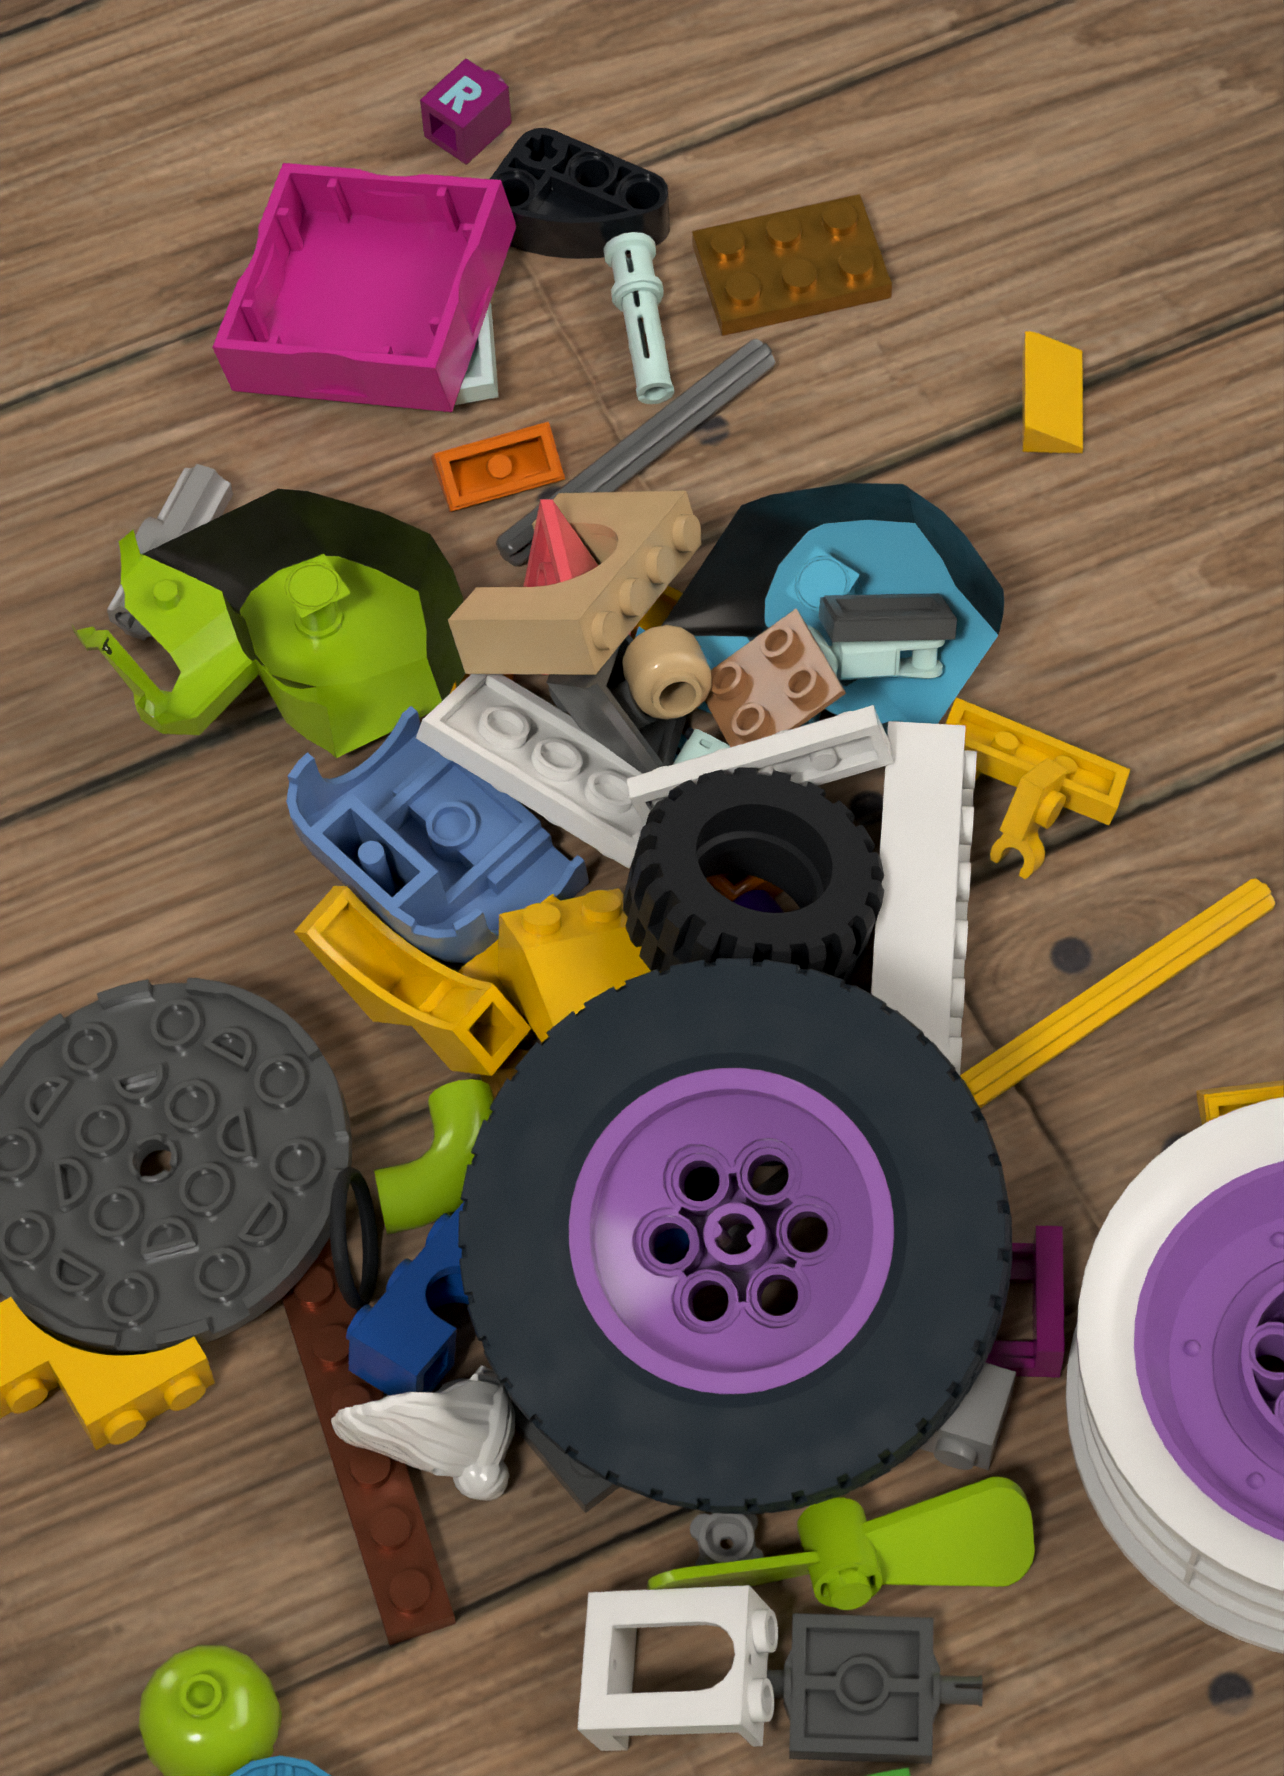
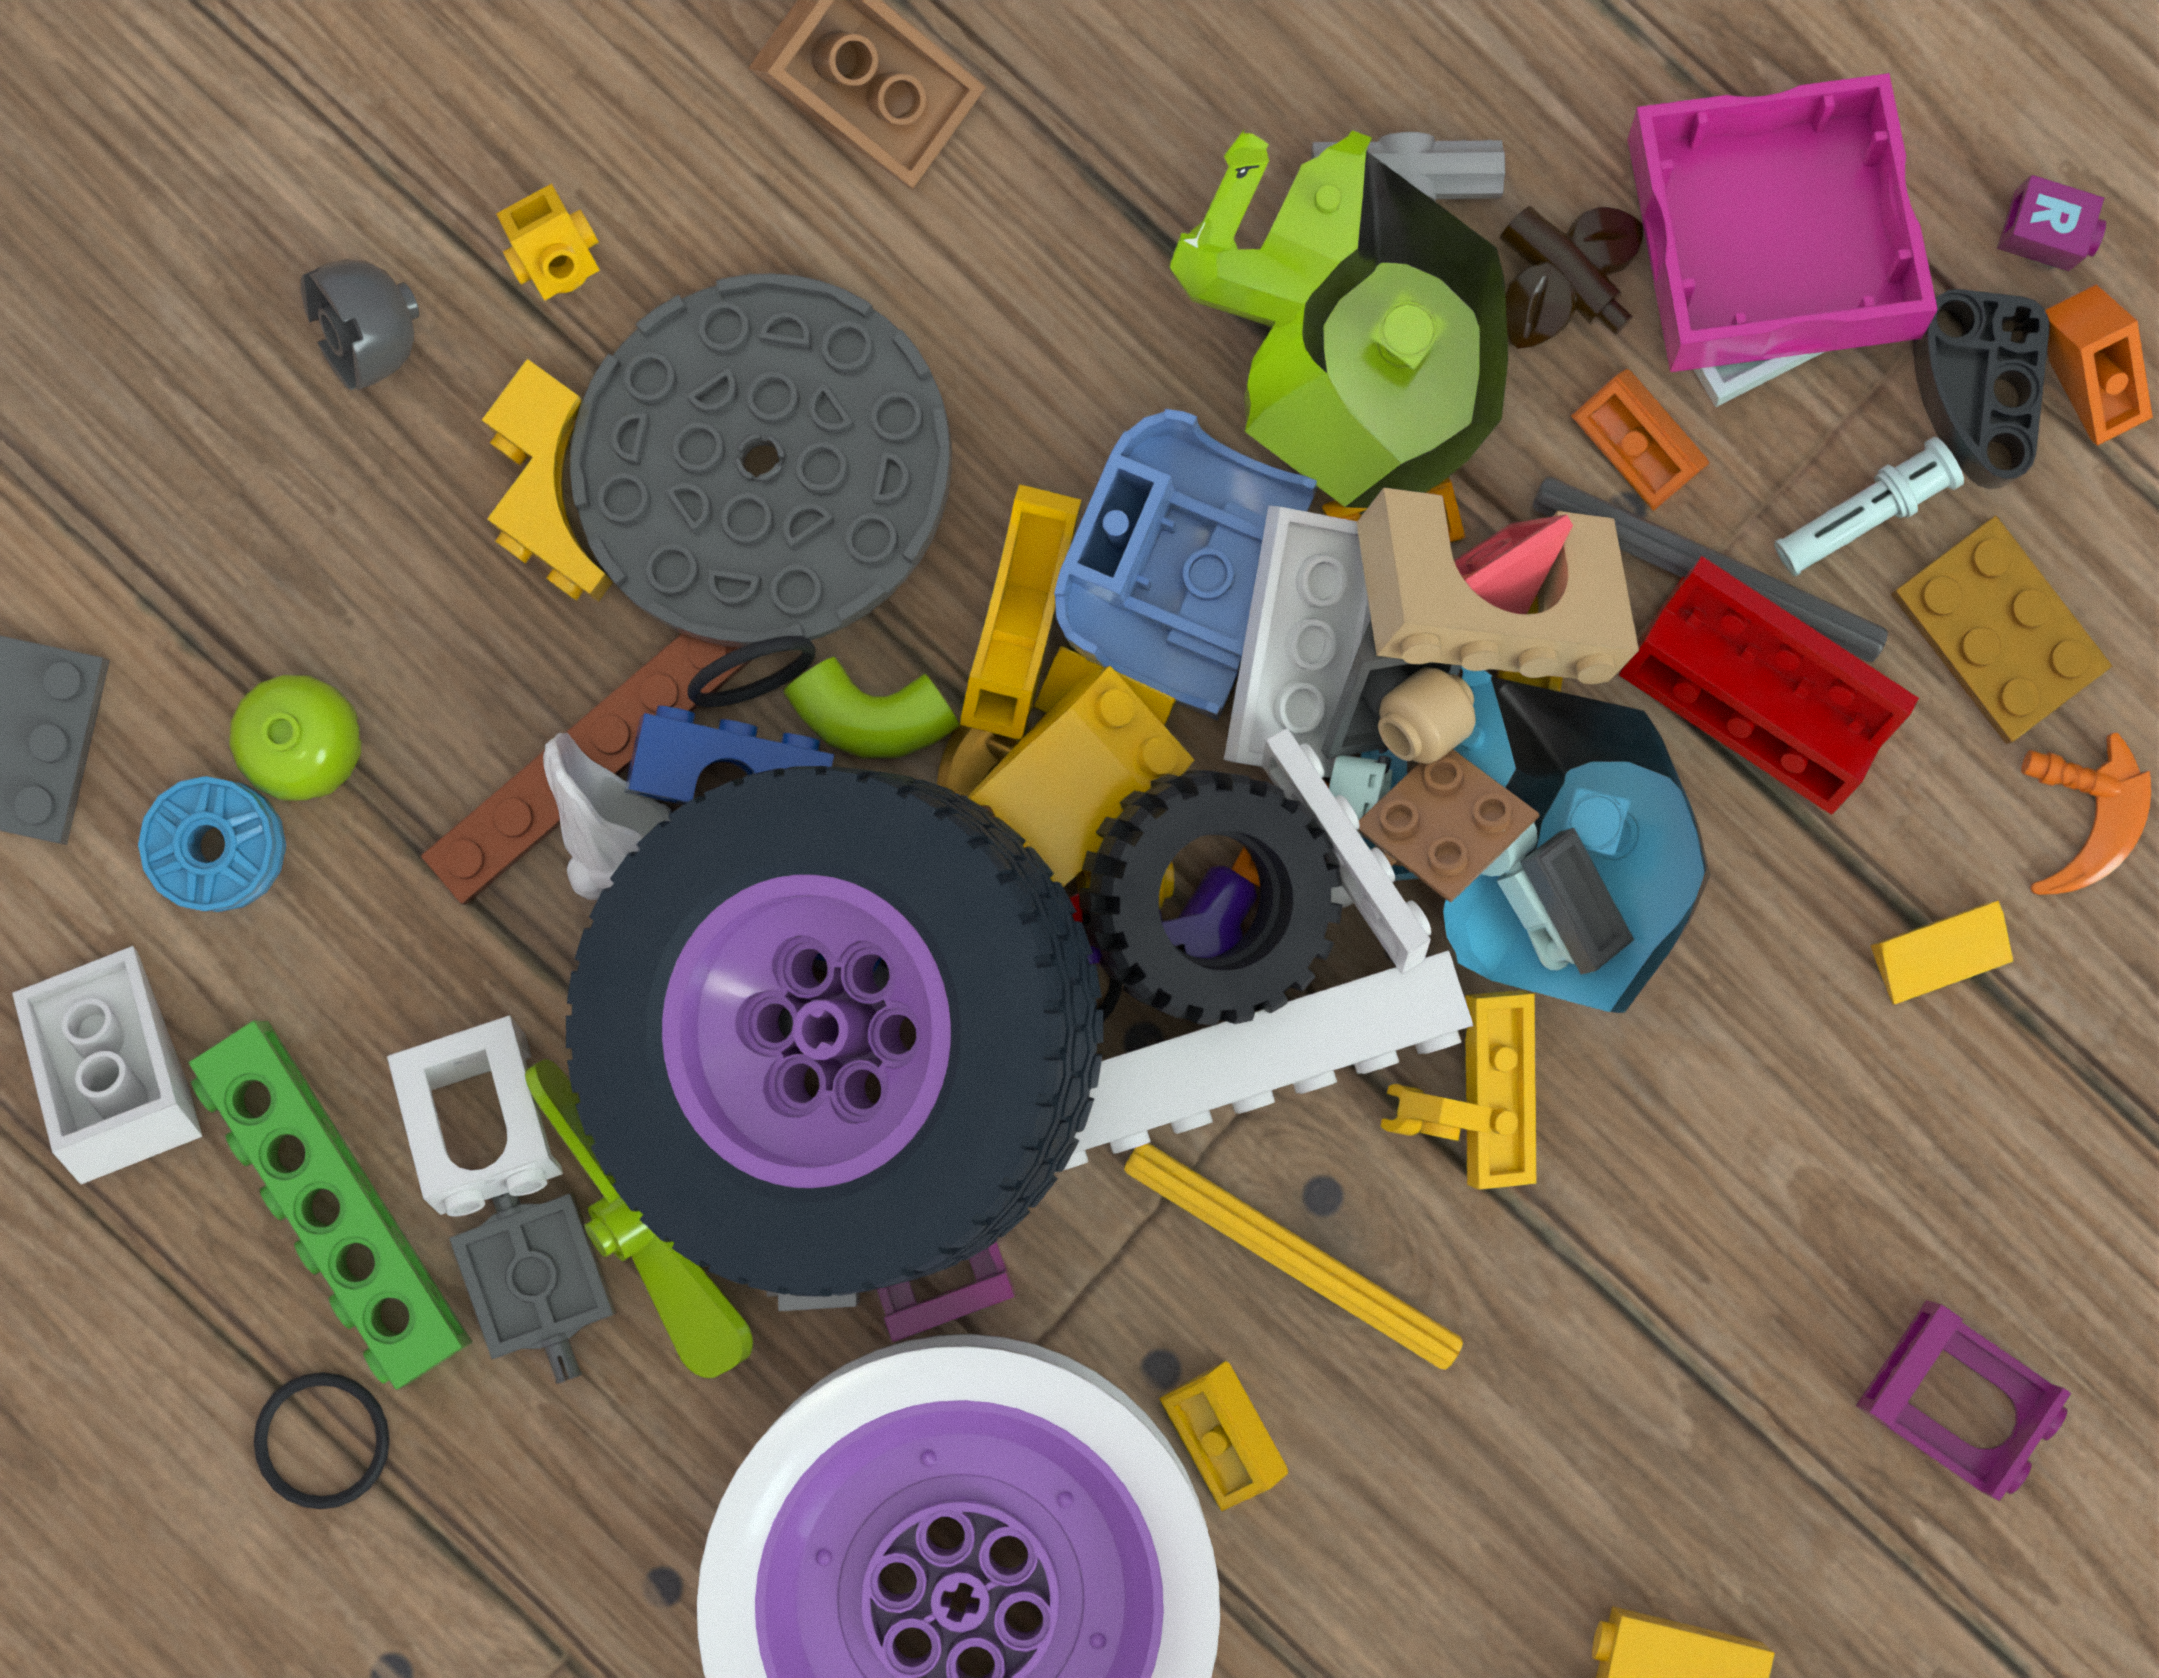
camera: 65 degrees right, 25 degrees up
none -> dark brown plant [1500,206,1643,349]
none -> red brick [1618,556,1919,815]
none -> orange piece [2021,733,2151,895]
none -> orange slope [2045,284,2153,446]

